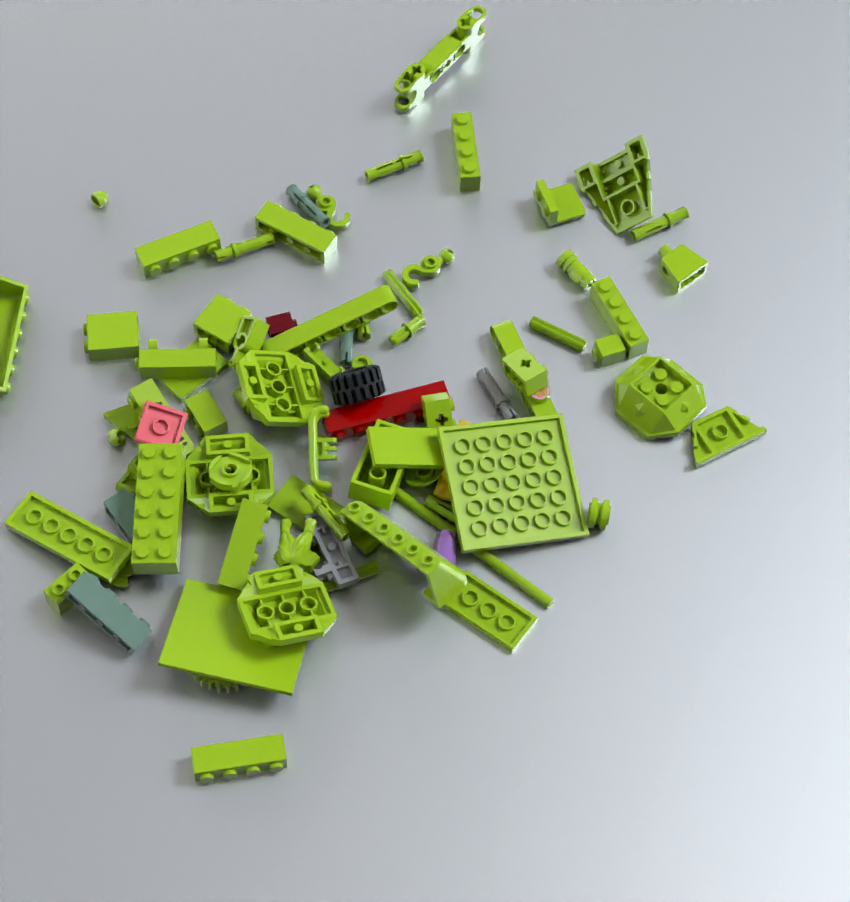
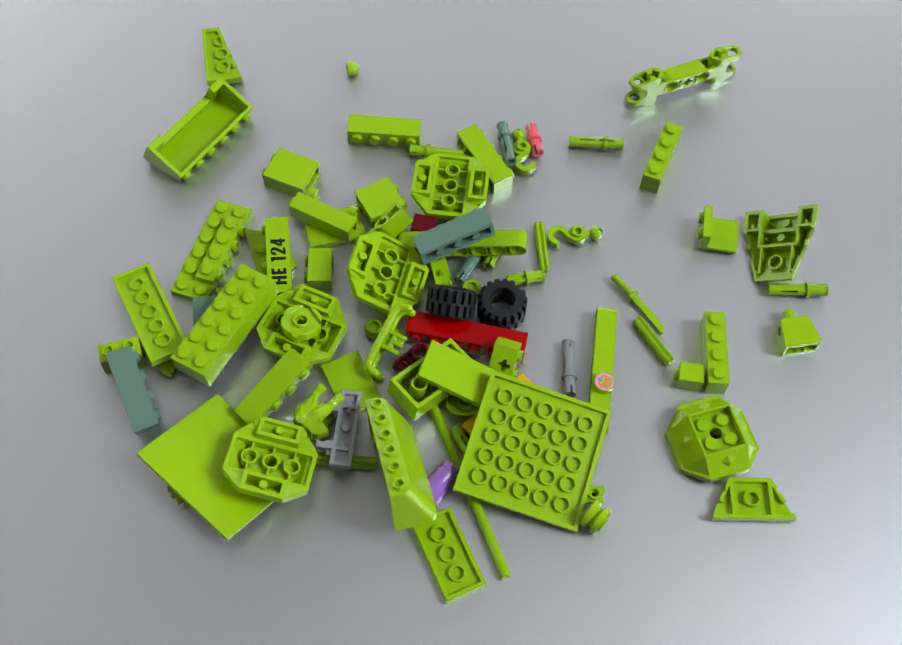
camera: 30 degrees right, 0 degrees up
lime hinge [108,428,126,446] -> none
coral tile [133,400,188,444] -> none
lime brick [191,733,287,783] -> none
lime pin [300,485,352,542] -> none
lime brick [502,347,549,397] -> none
lime axle [556,250,596,291] -> none
none -> lime plate [170,200,253,301]
none -> lime plate [364,319,383,339]
none -> dark red piece [392,343,428,372]
none -> lime piece [411,153,490,220]
none -> sand green brick [412,206,495,265]
none -> black tyre [477,278,527,330]
none -> coral pin [525,123,544,157]
none -> lime plate [585,484,605,505]
none -> lime sword [610,273,664,335]

